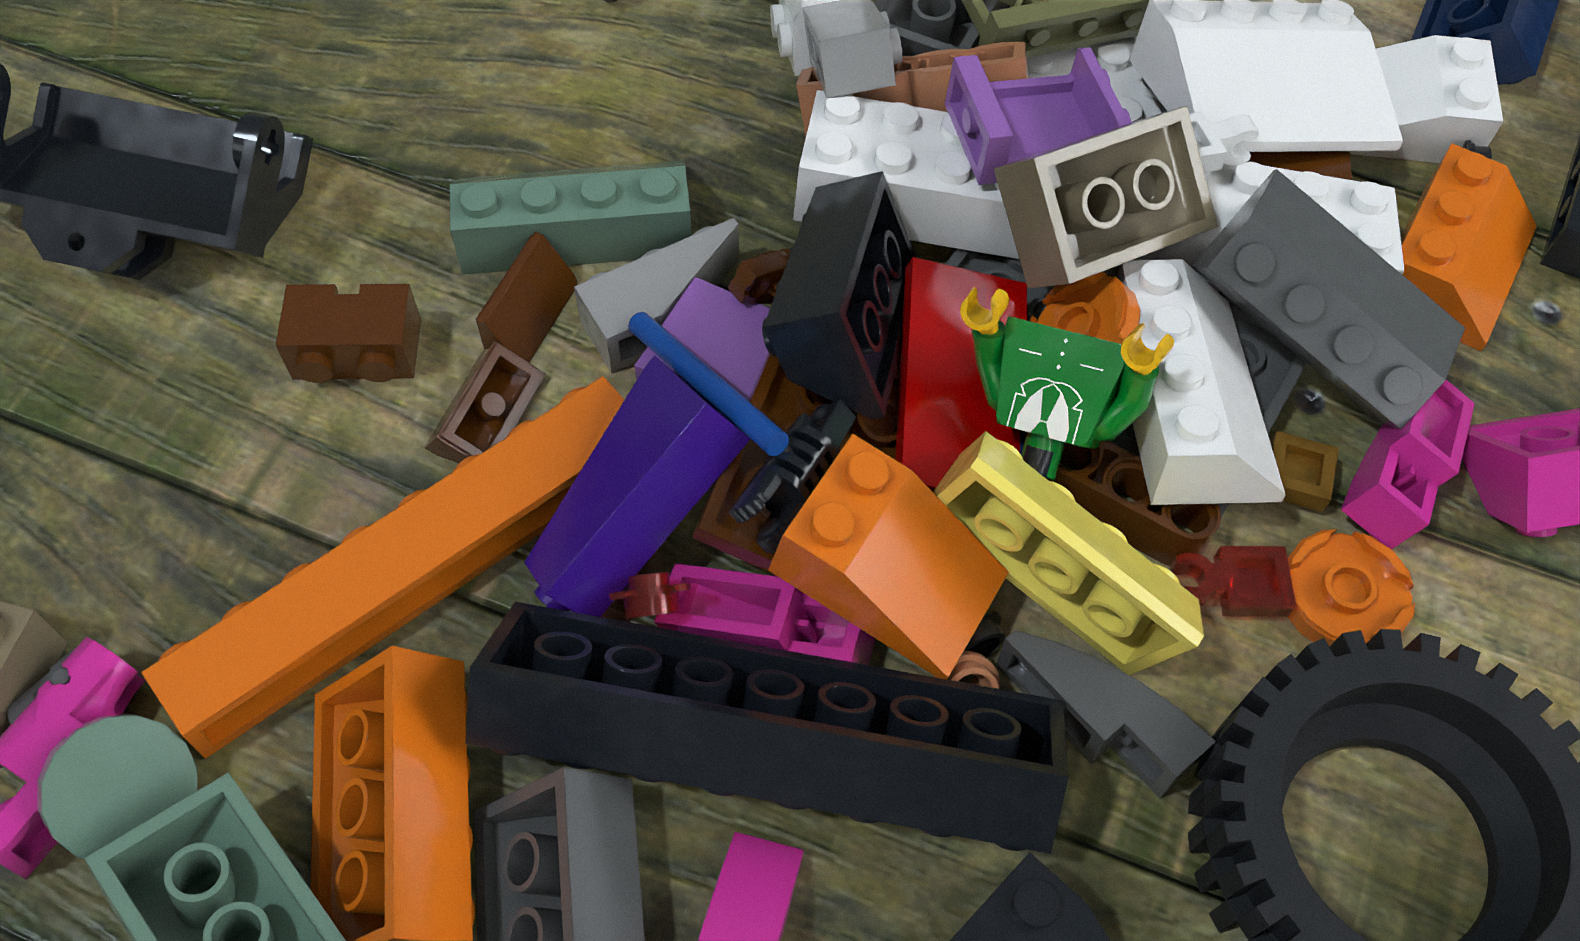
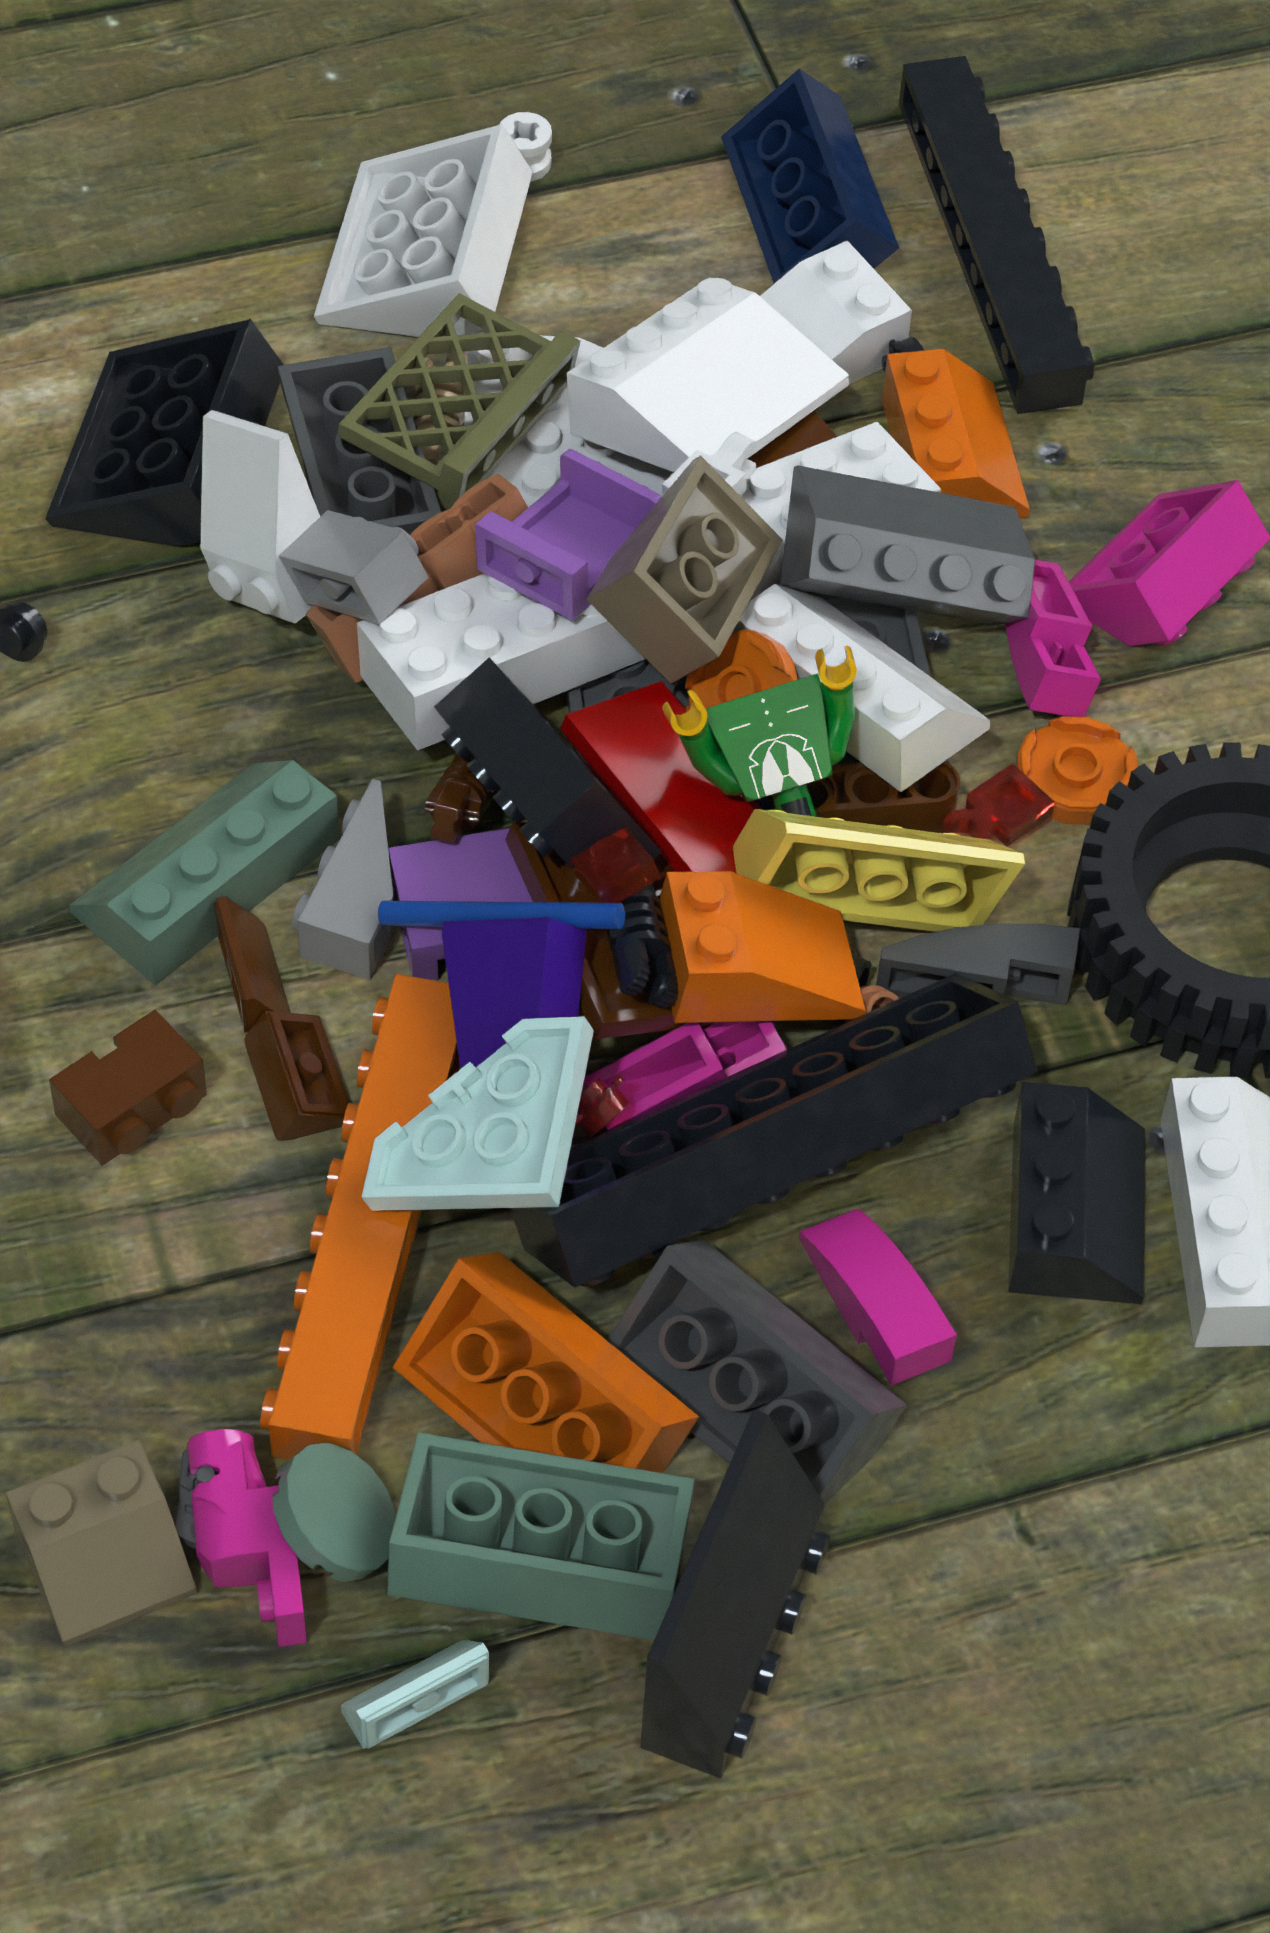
camera: 40 degrees left, 5 degrees down
pearl gold plate [1270,431,1339,512] -> none
none -> light aqua plate [361,1016,594,1211]
none -> clear red plate [570,827,661,903]

